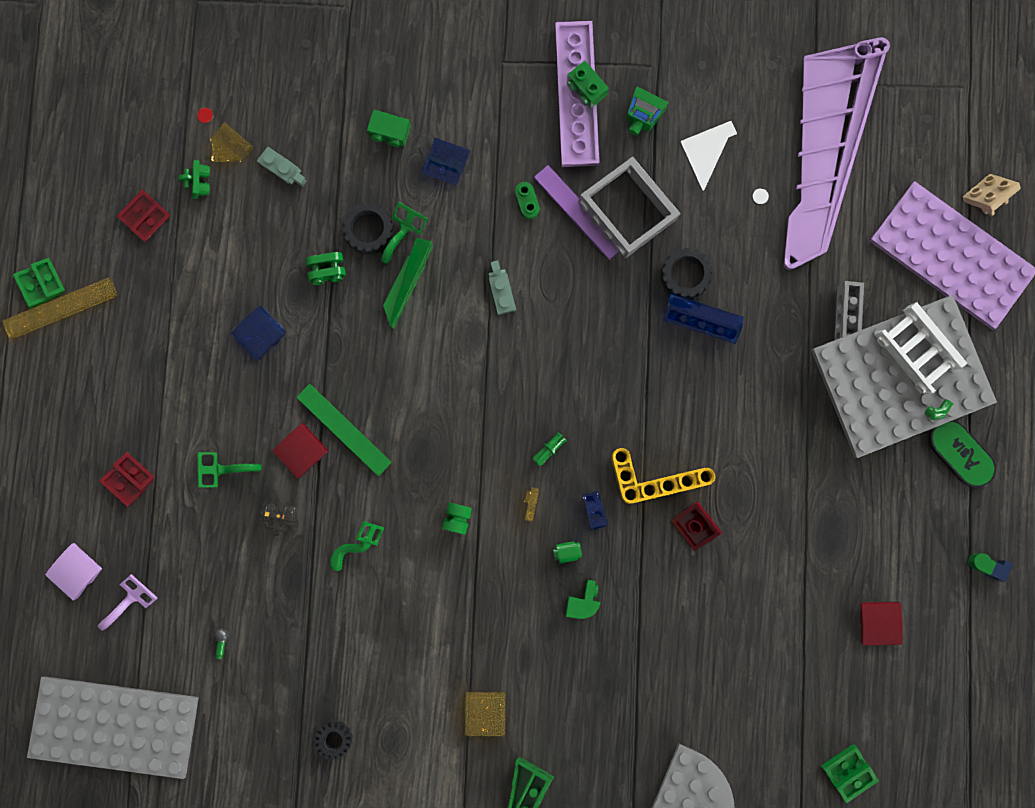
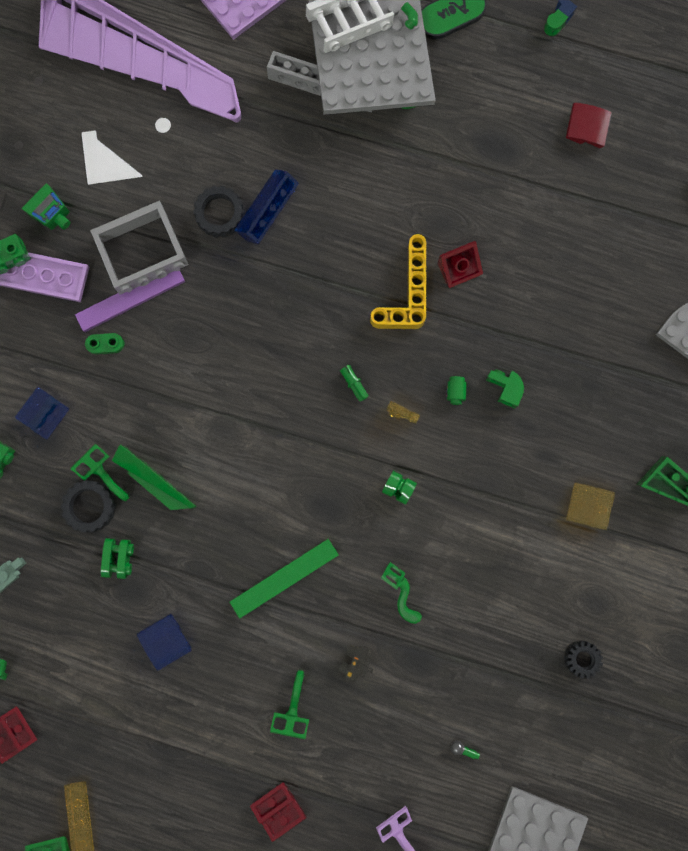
camera: 75 degrees left, 0 degrees up
dark red slope [273,423,328,479] -> none
sand green hinge [489,260,516,315] -> none
clear blue leg [582,491,608,531] -> none

